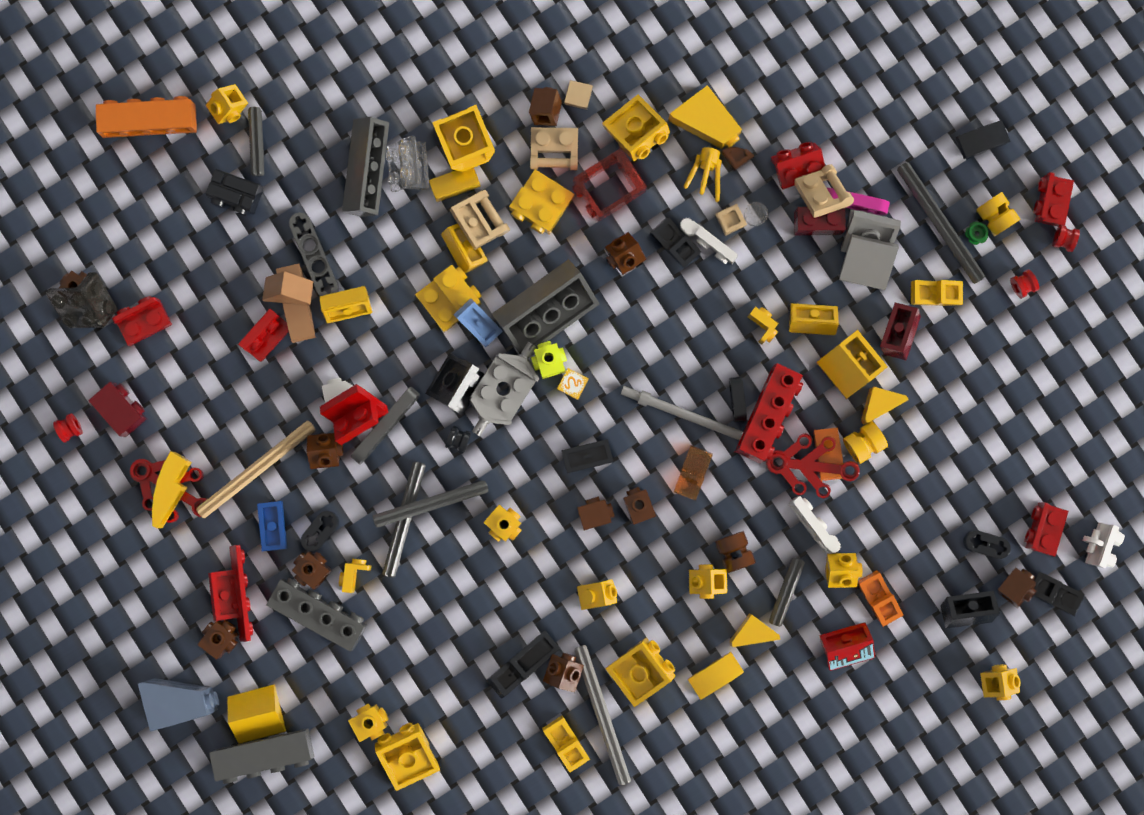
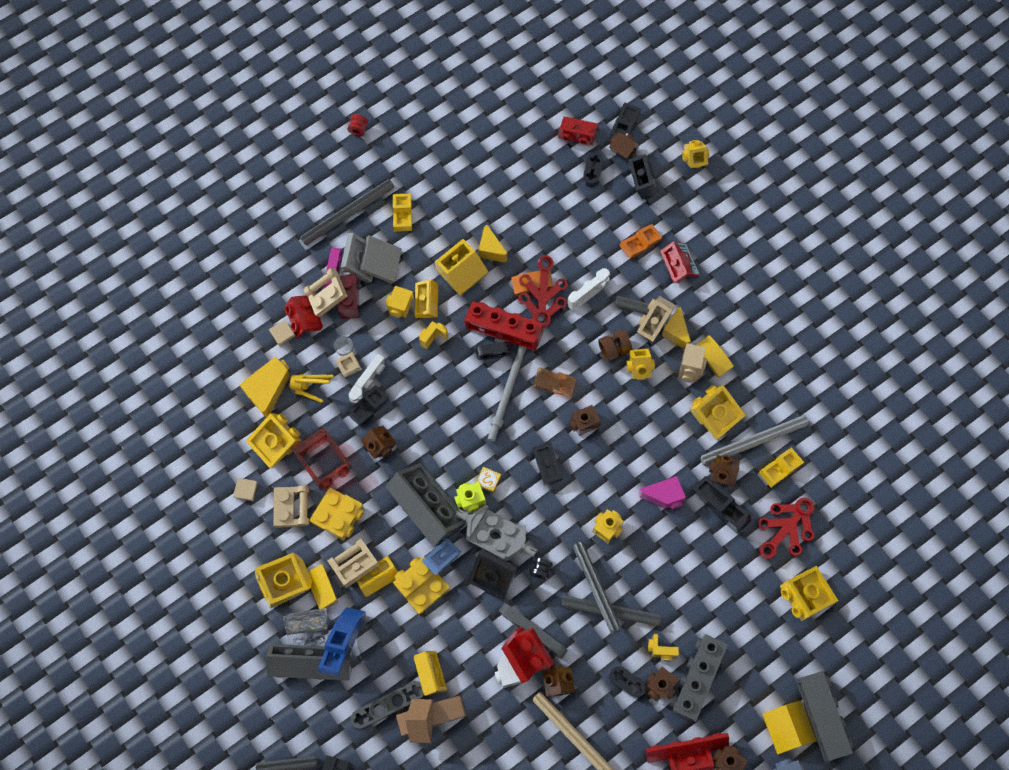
camera: 90 degrees left, 15 degrees down
red bracket [238,309,289,362] -> none
blue plate [257,501,287,551] -> none
yellow brick [348,703,389,742] -> none
reddish brown brick [529,87,562,126] -> none
reddish brown brick [577,496,615,531] -> none
yellow bracket [577,579,617,610] -> none
reddish brown tile [721,147,754,171] -> none
yellow brick [825,553,862,588] -> none
yellow wheel [843,421,888,464] -> none
dark red brick [880,302,921,360] -> none
black slope [955,120,1011,159] -> none
green plate [965,222,988,245] -> none
yellow wheel [976,192,1021,237] -> none
red wheel [1010,269,1040,299] -> none
red bracket [1033,172,1074,227] -> none
white hips [1082,522,1125,568] -> none
none -> tan tile [269,320,295,346]
none -> blue slope [318,607,366,677]
none -> yellow brick [386,286,414,318]
none -> tan brick [637,296,676,342]
none -> dark pink slope [639,476,686,509]
none -> tan brick [678,343,707,382]
none -> red plant [757,498,815,559]

